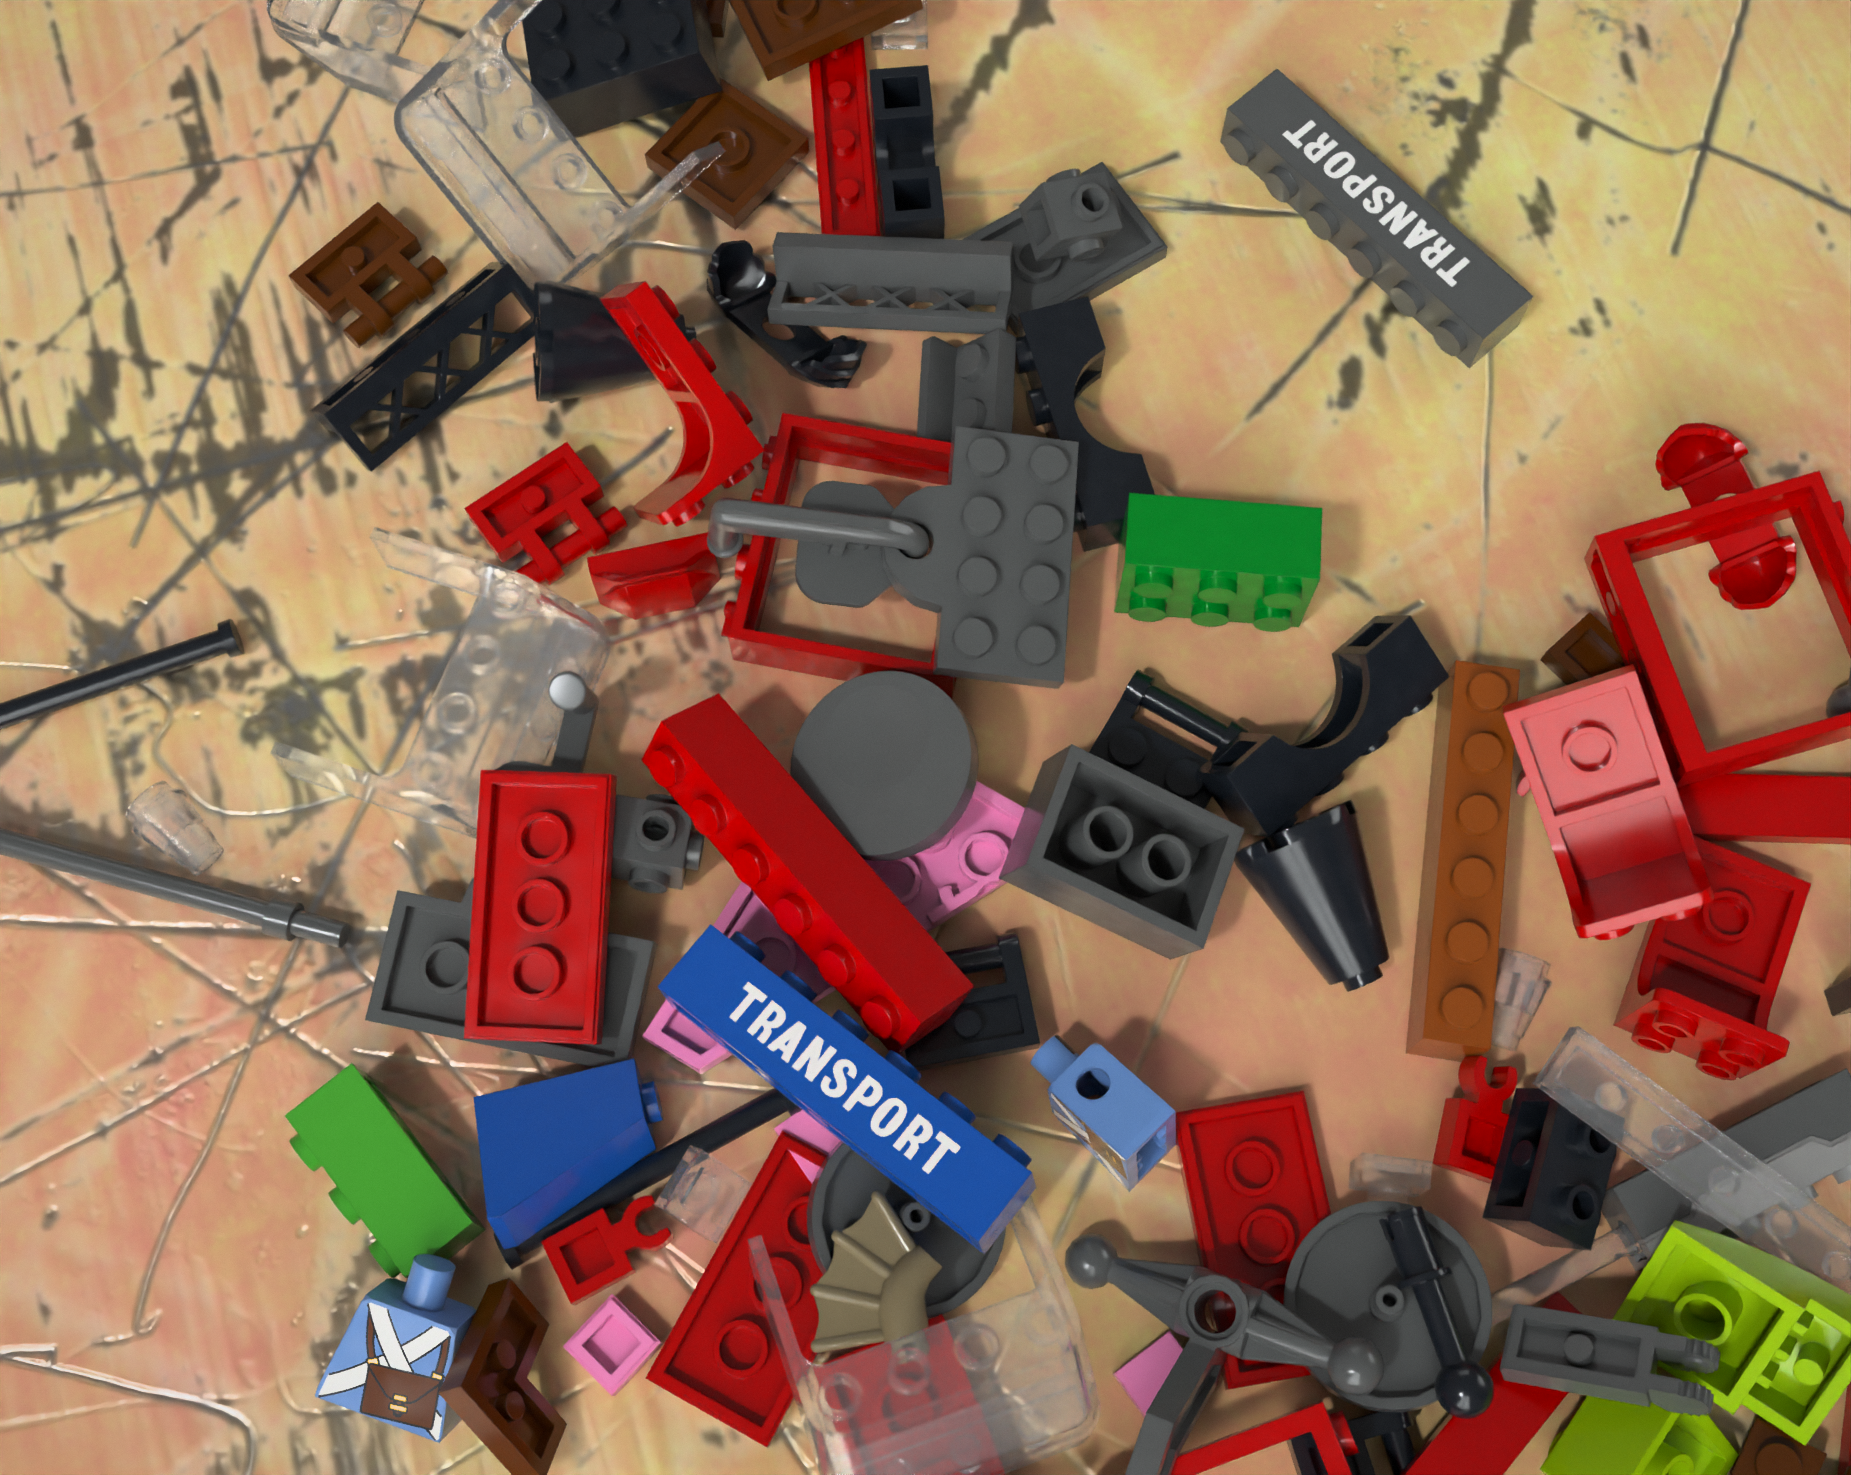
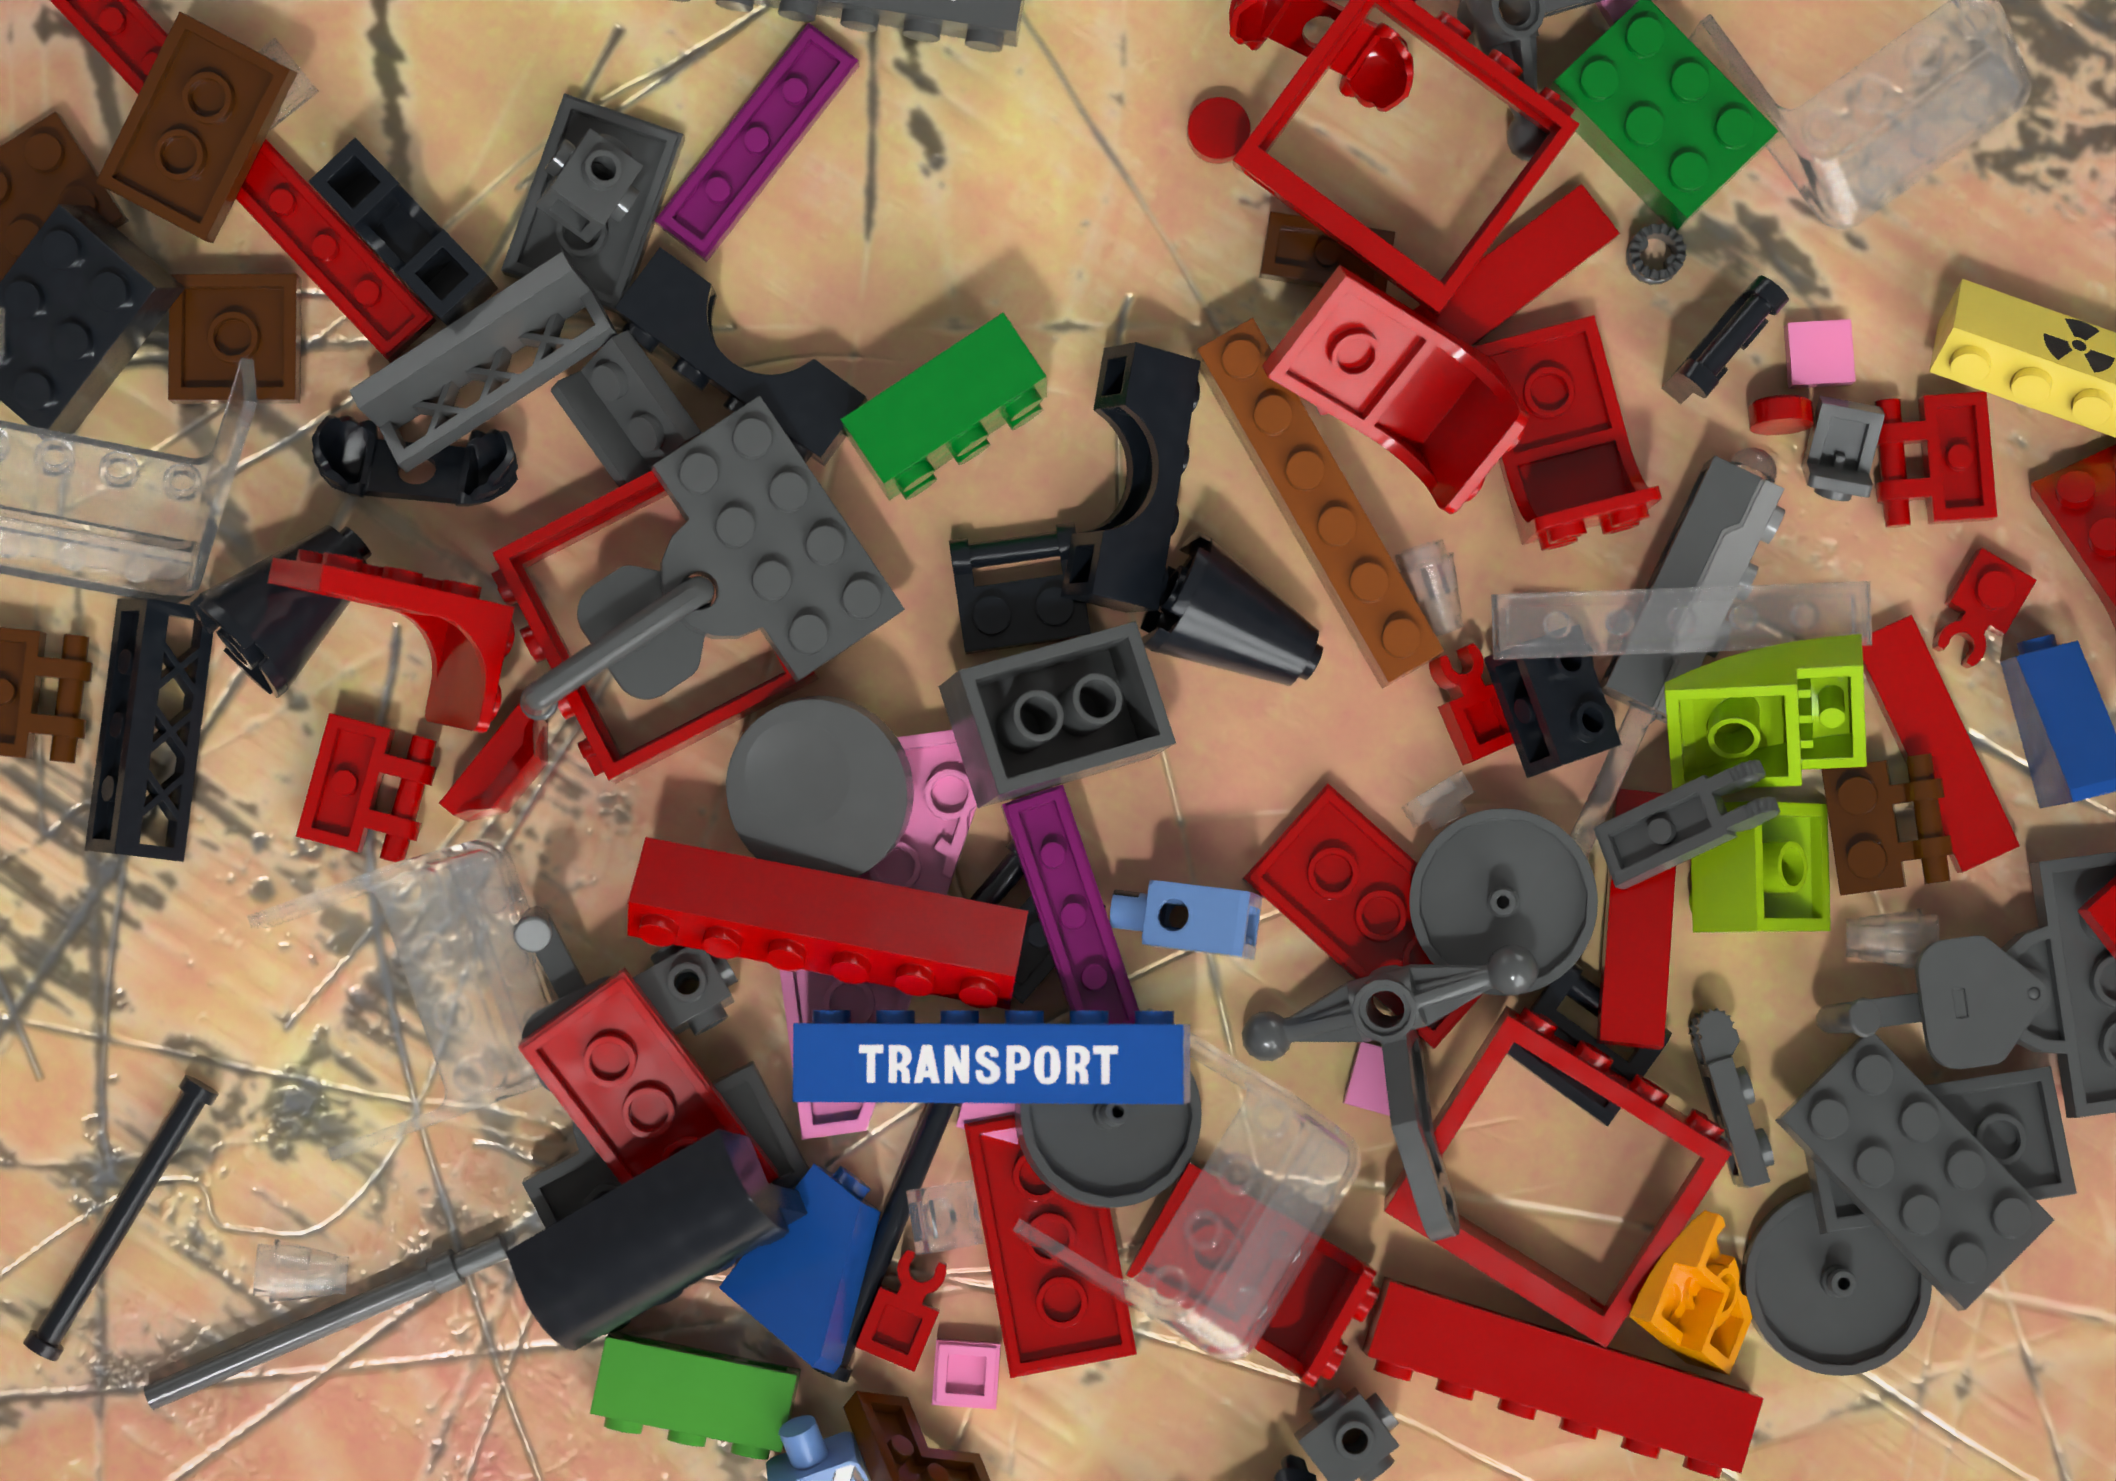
camera: 40 degrees left, 15 degrees up
dark tan arm [810,1190,943,1366] -> none
black pin [1379,1206,1494,1419] -> none
none -> black brick [506,1129,808,1351]
none -> magenta tile [655,23,860,263]
none -> magenta tile [1001,784,1139,1024]
none -> red tile [1187,97,1251,164]

